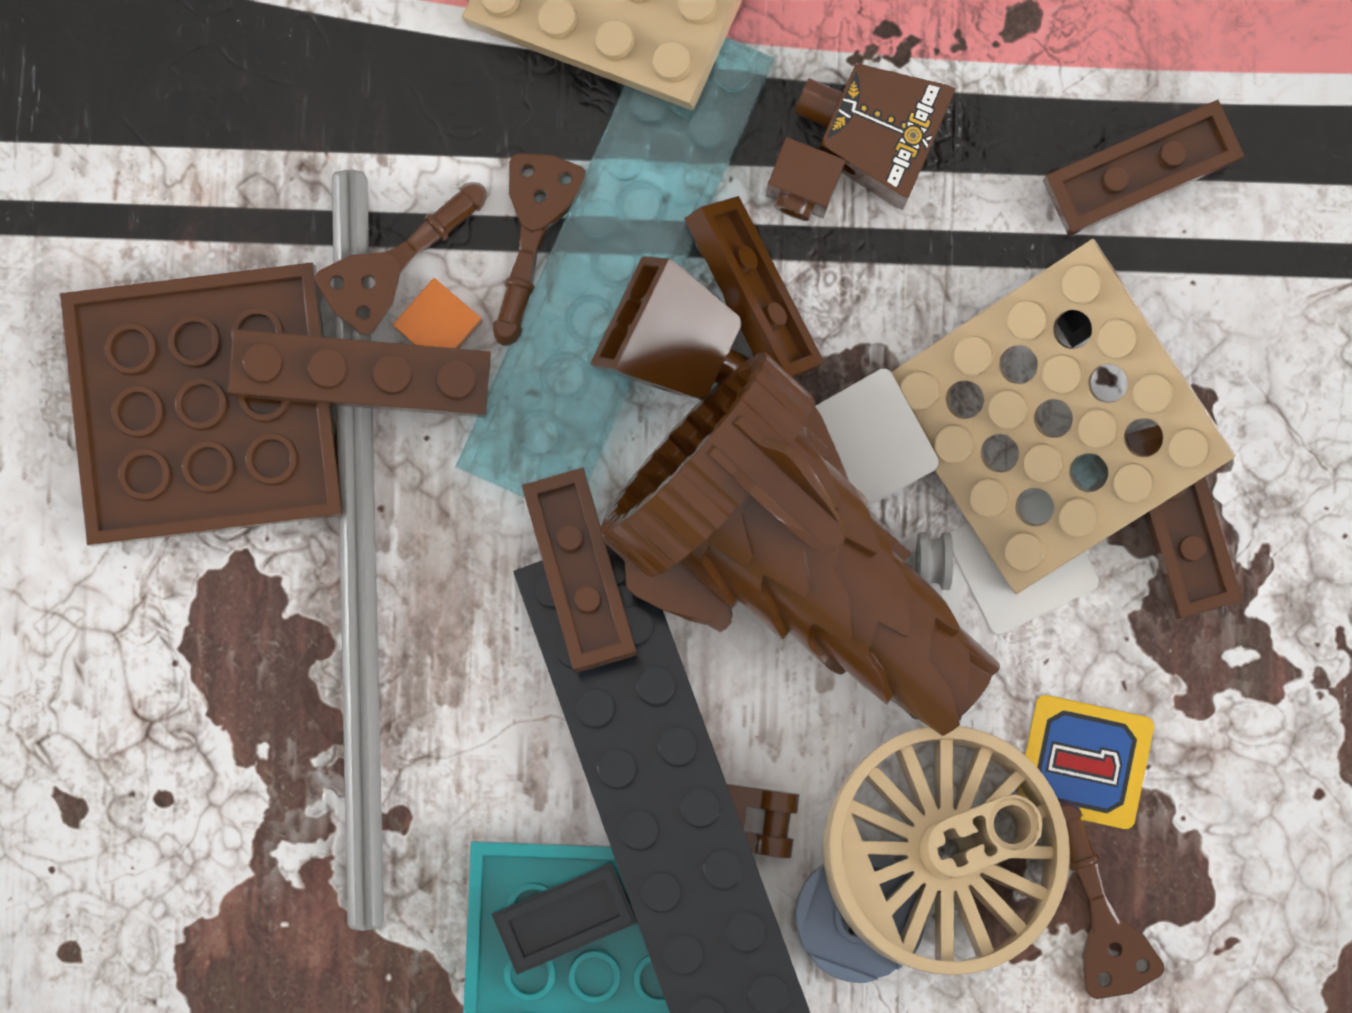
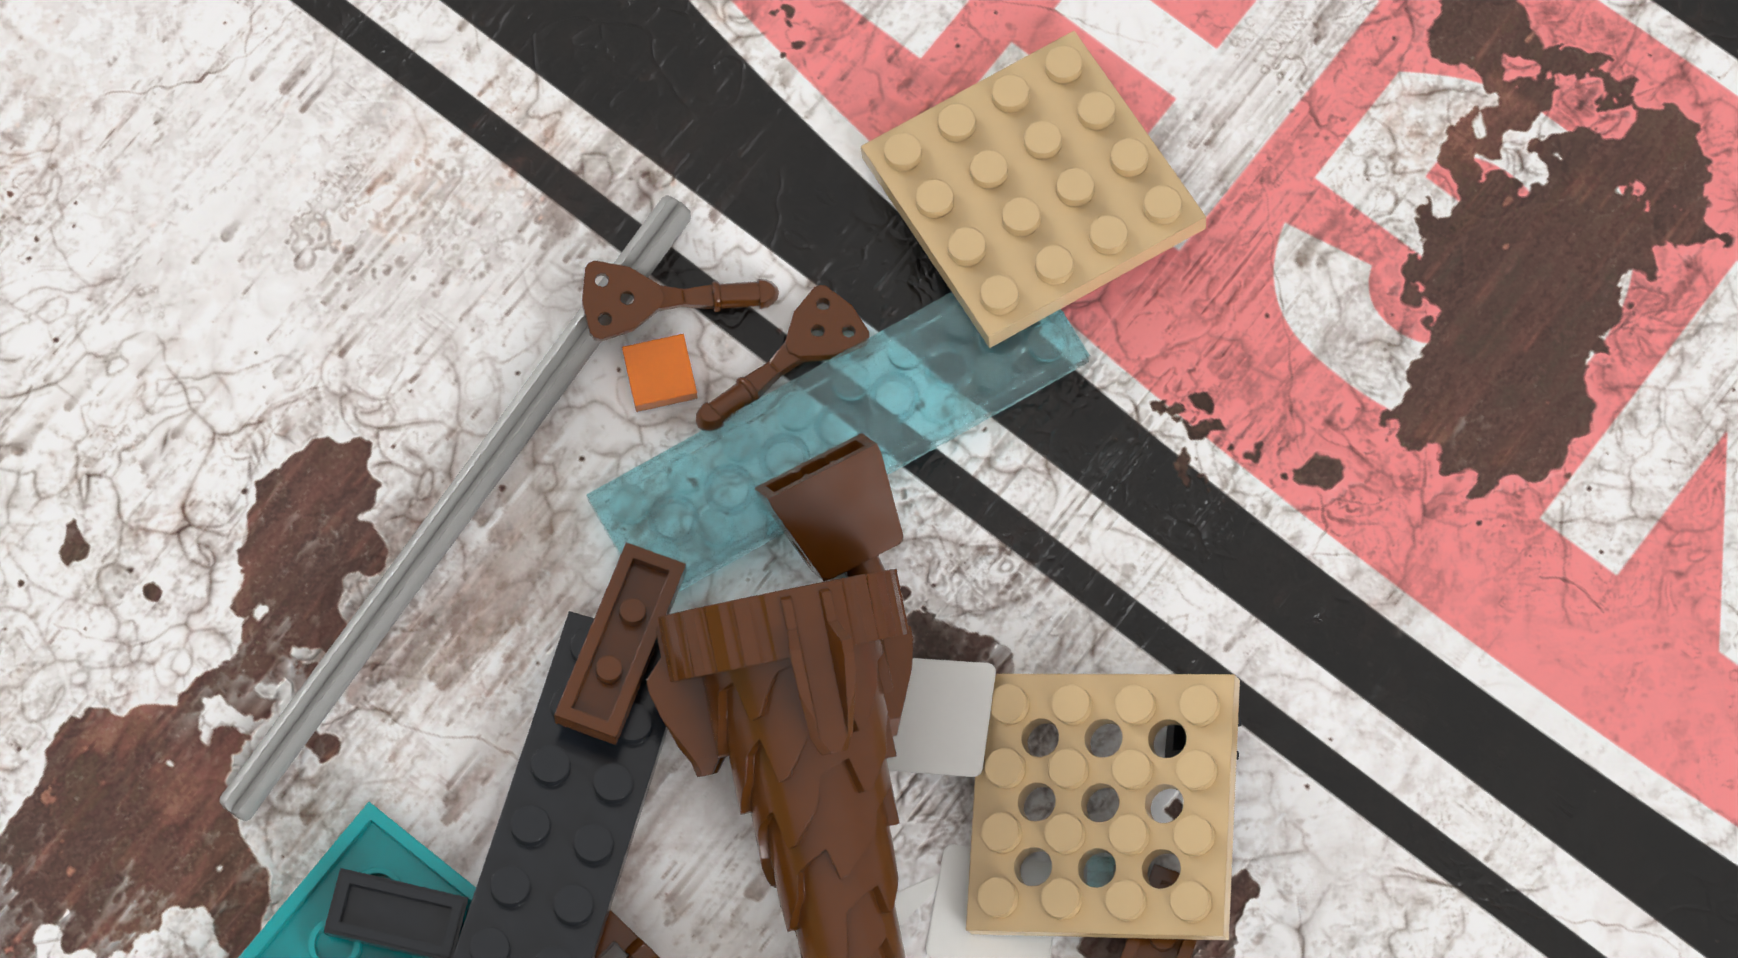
camera: 35 degrees right, 10 degrees down
reddish brown plate [60,262,342,547] -> none
reddish brown plate [228,329,491,418] -> none
reddish brown plate [684,196,825,378] -> none
reddish brown plate [765,137,846,221] -> none
reddish brown torso [794,64,956,210] -> none
light grey bush [915,532,953,590] -> none
reddish brown plate [1043,99,1245,237] -> none

